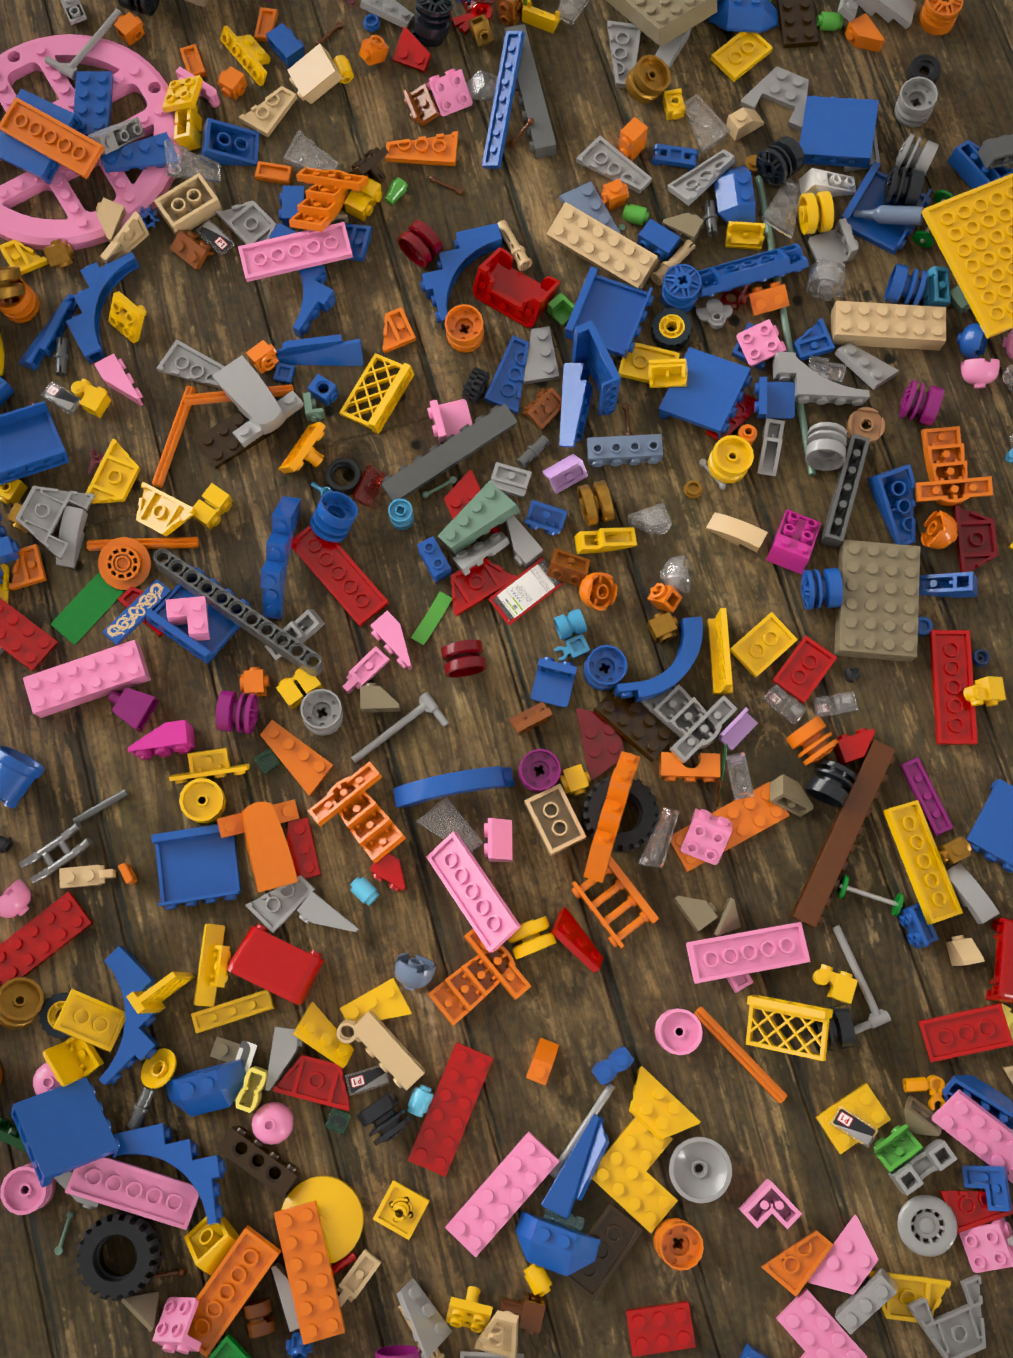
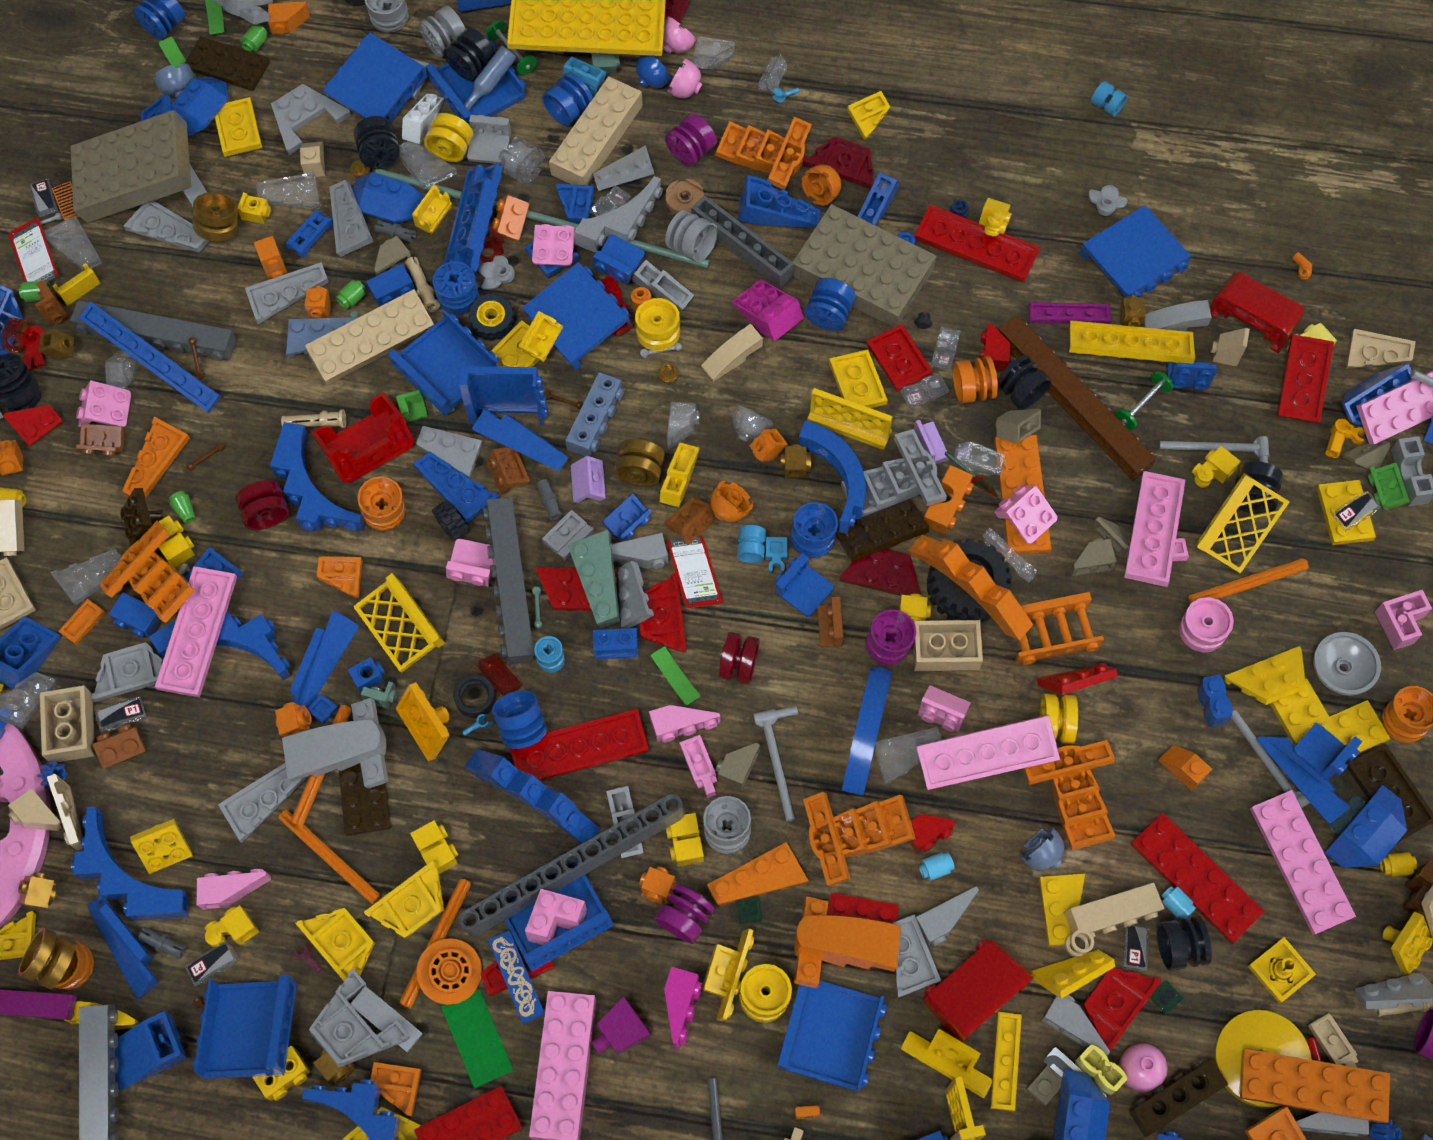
camera: 65 degrees left, 10 degrees down
none -> blue bracket [1293,723,1362,781]

